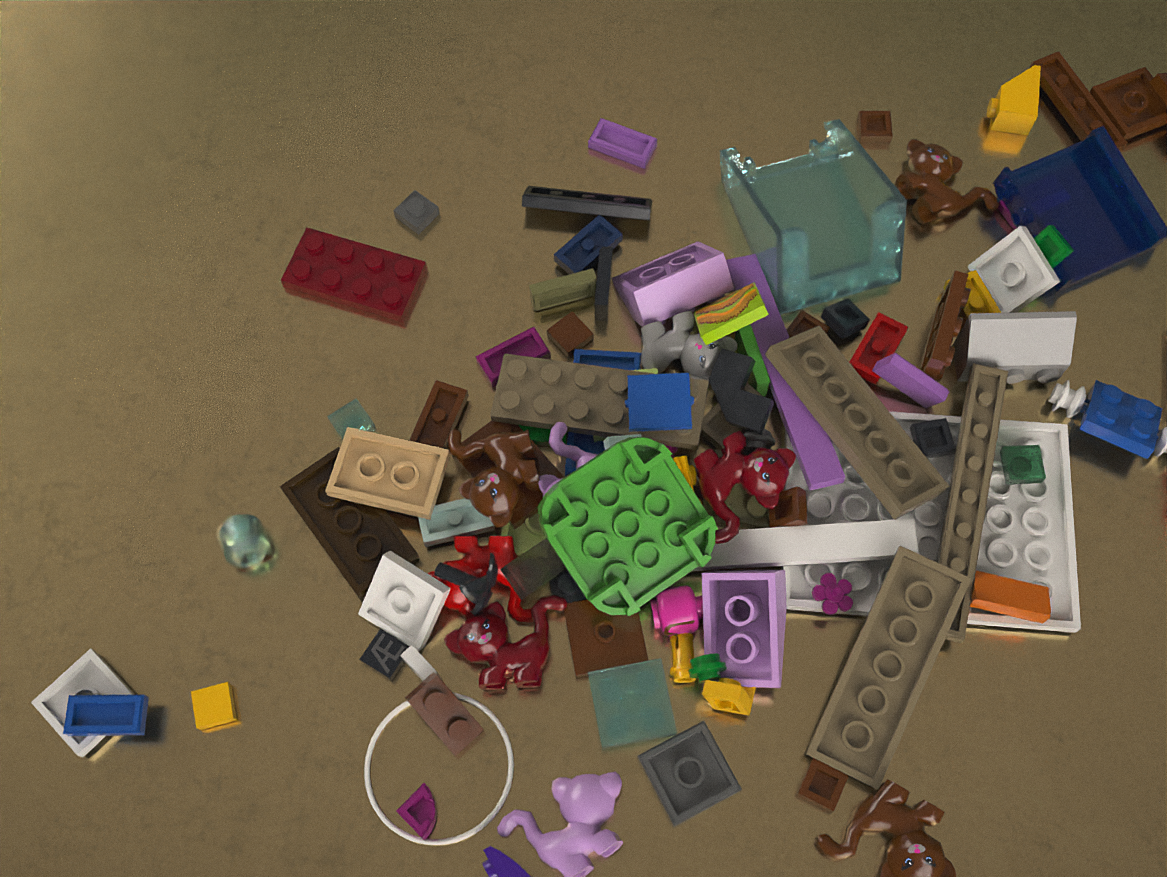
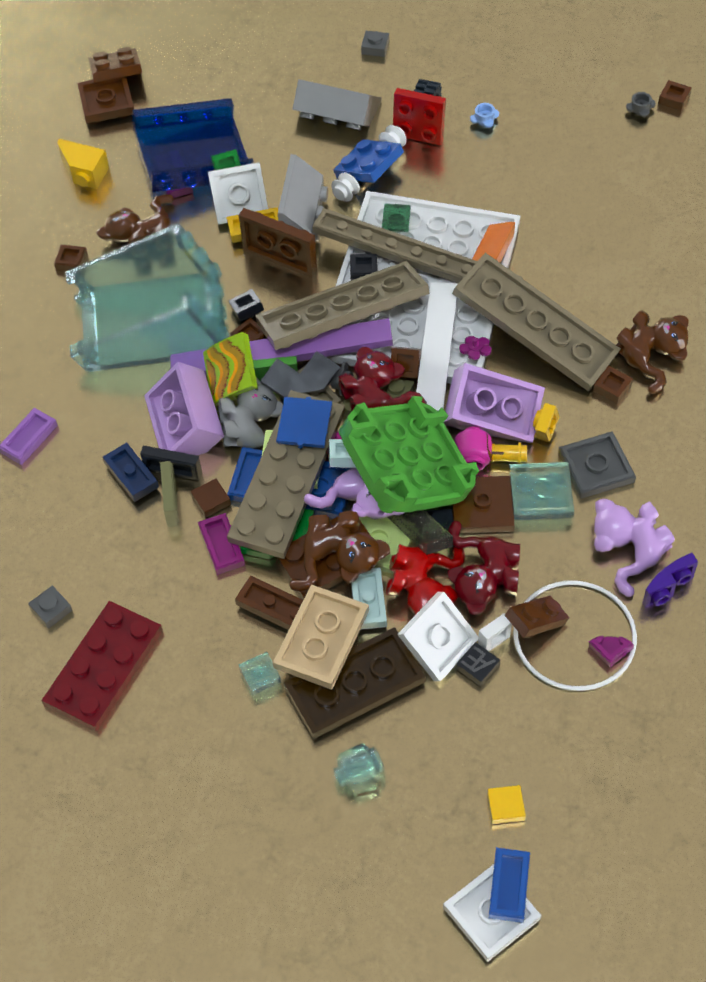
camera: 80 degrees left, 10 degrees down
black plant [434,553,498,615] -> none
black tile [522,186,653,220] -> none
green plate [688,653,727,683] -> none
red plate [849,312,909,385] -> none
medium lavender tile [872,353,950,408] -> none
reddish brown plate [1030,51,1128,162] -> none

